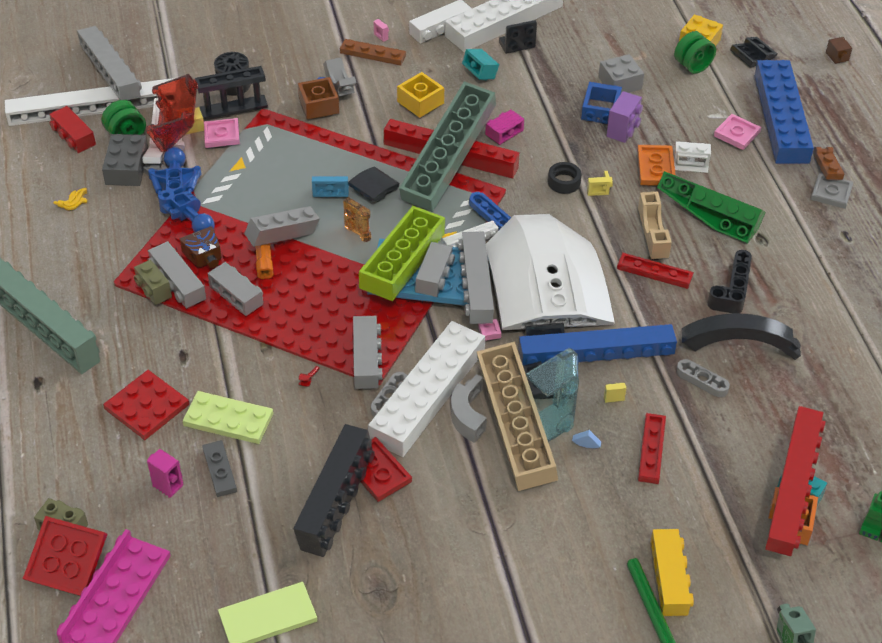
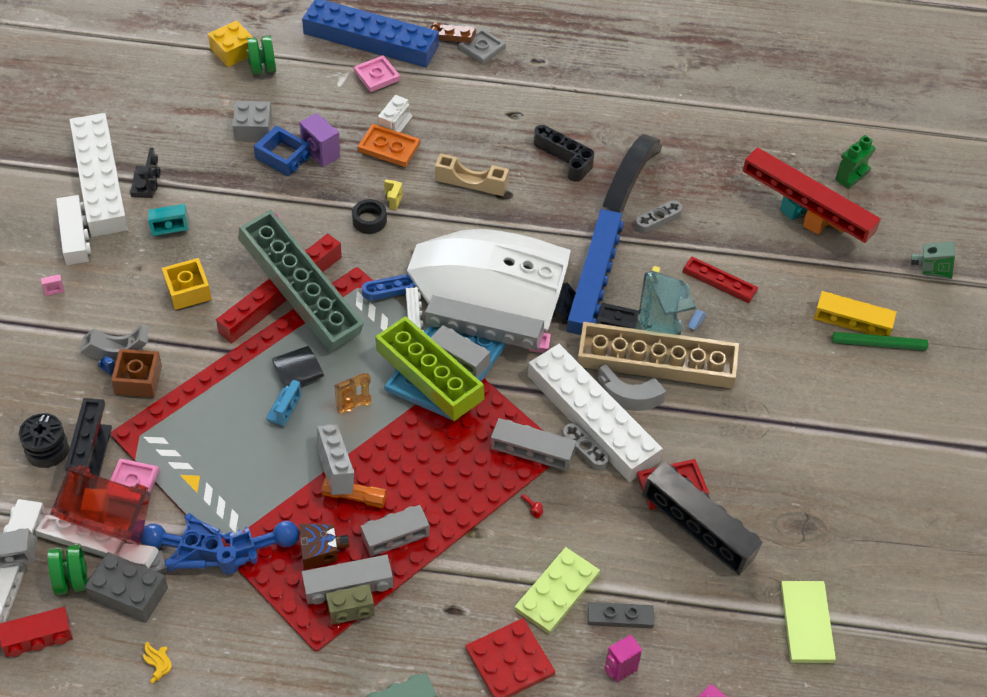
camera: 70 degrees left, 5 degrees up
dark orange plate [340,39,406,66] -> none
red tile [617,253,694,289] -> none
green wedge [657,171,766,243] -> none
black slope [730,37,778,67] -> none

